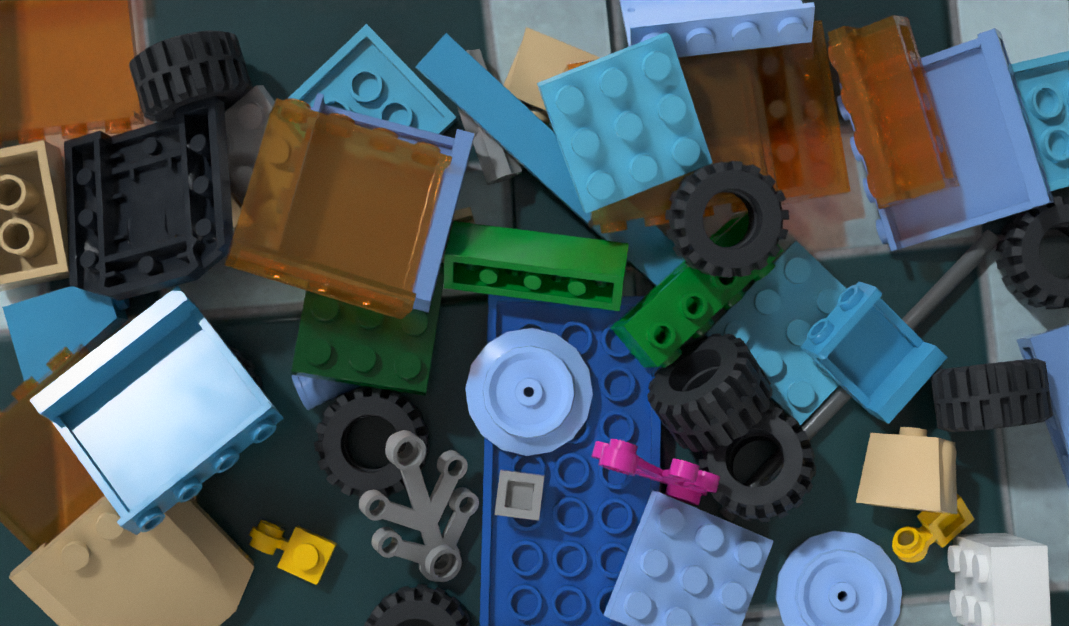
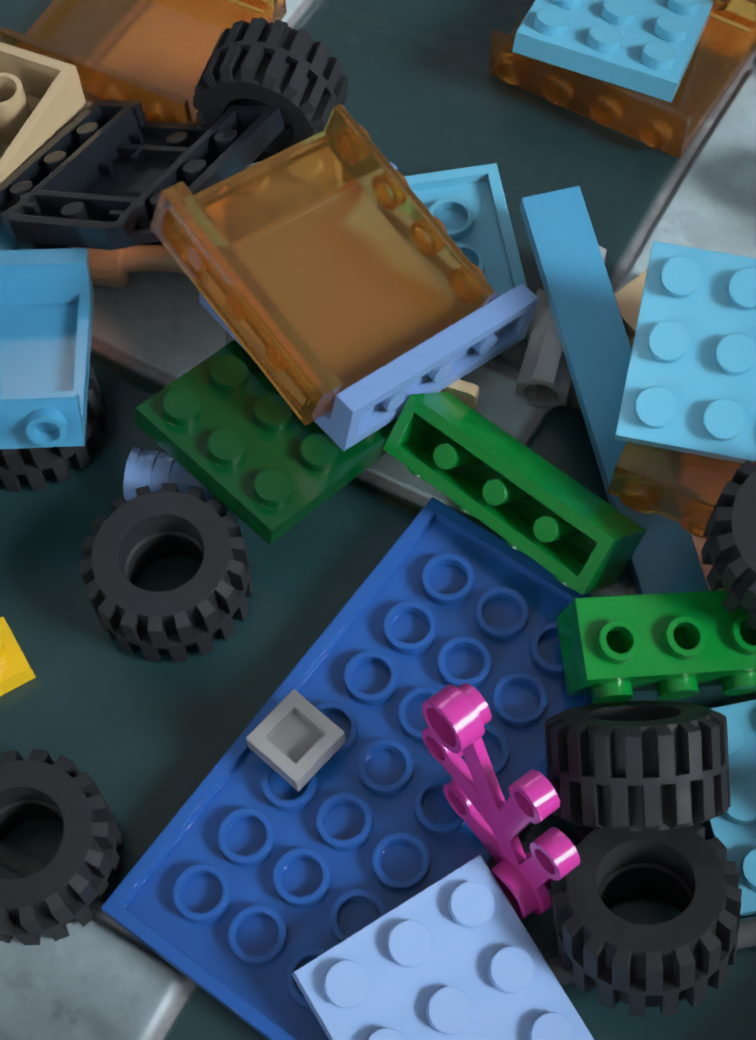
camera: 40 degrees right, 25 degrees down
light grey plant [359,430,479,582] -> none
light blue piece [465,328,593,456] -> none

